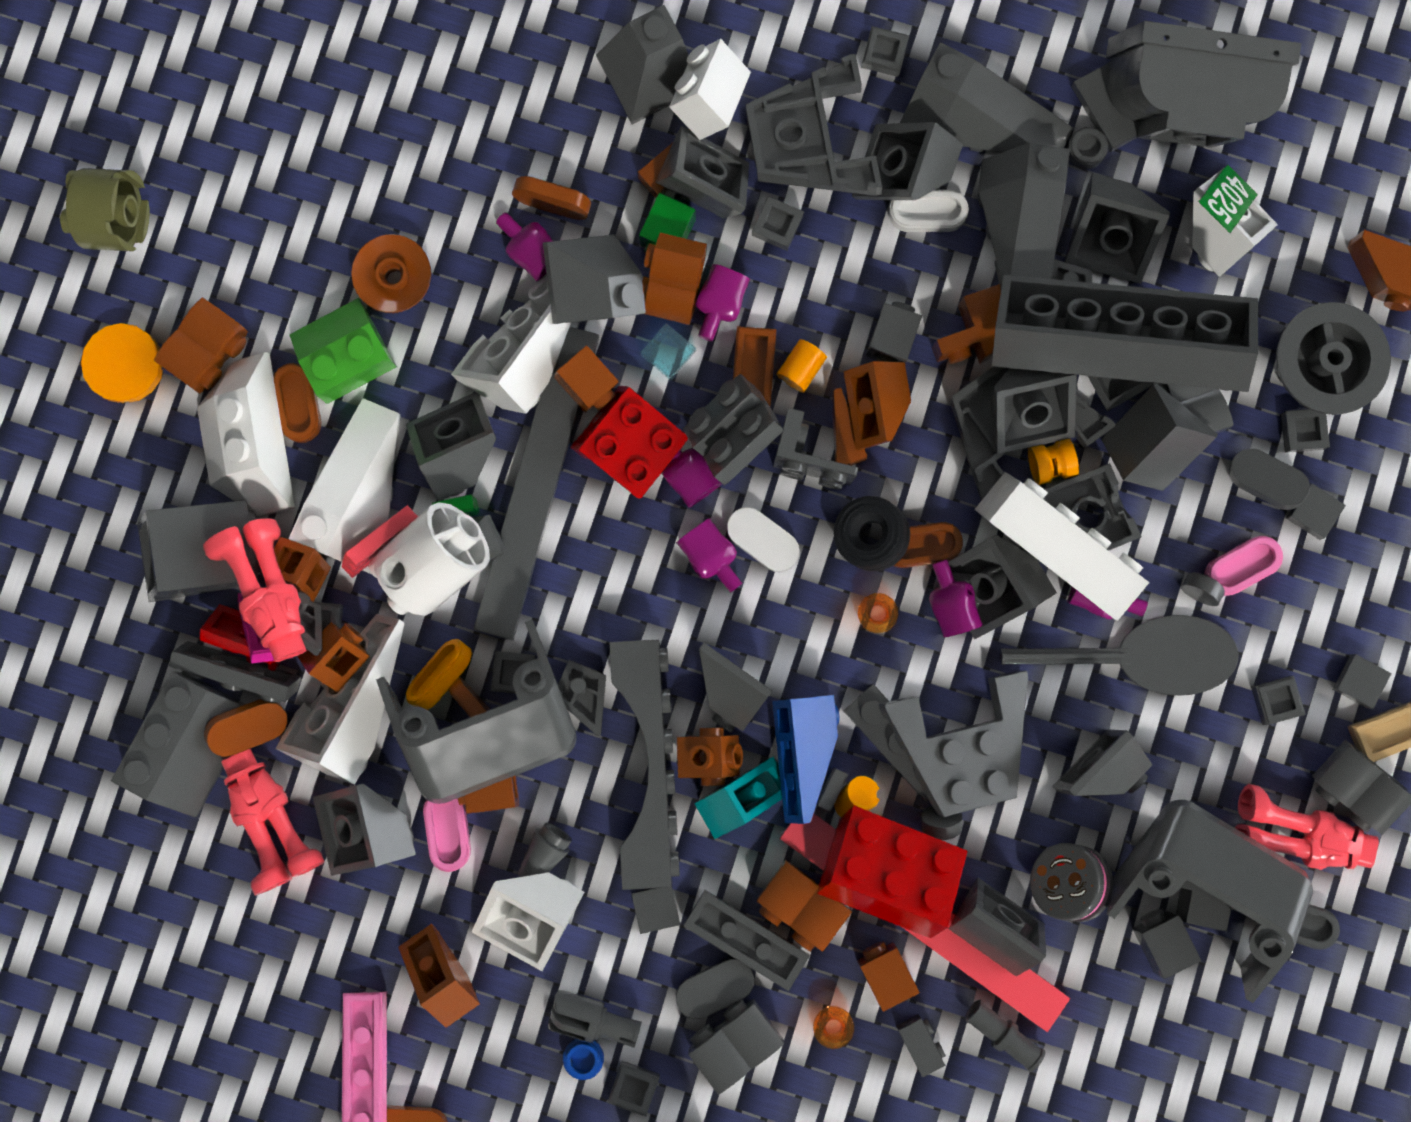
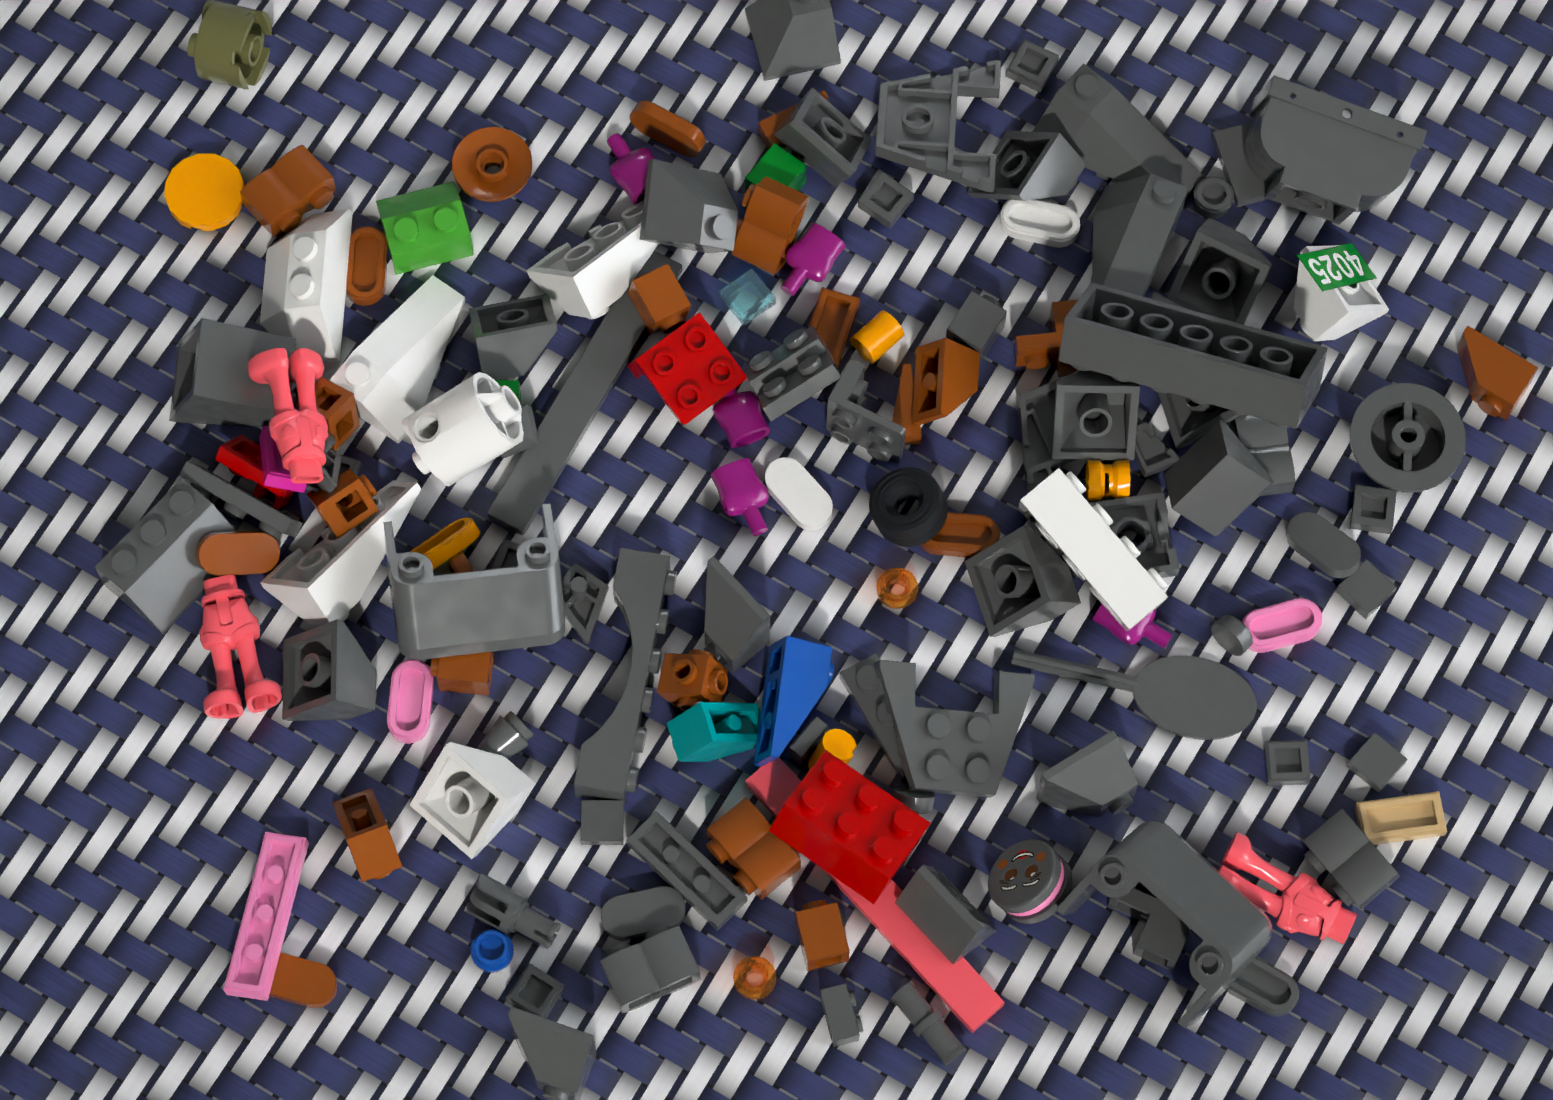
camera: 10 degrees right, 15 degrees down
coral tile [341,505,418,578] -> none
white brick [669,39,751,140] -> none
magenta piece [929,559,982,638] -> none
dark grey brick [1132,909,1201,979] -> none

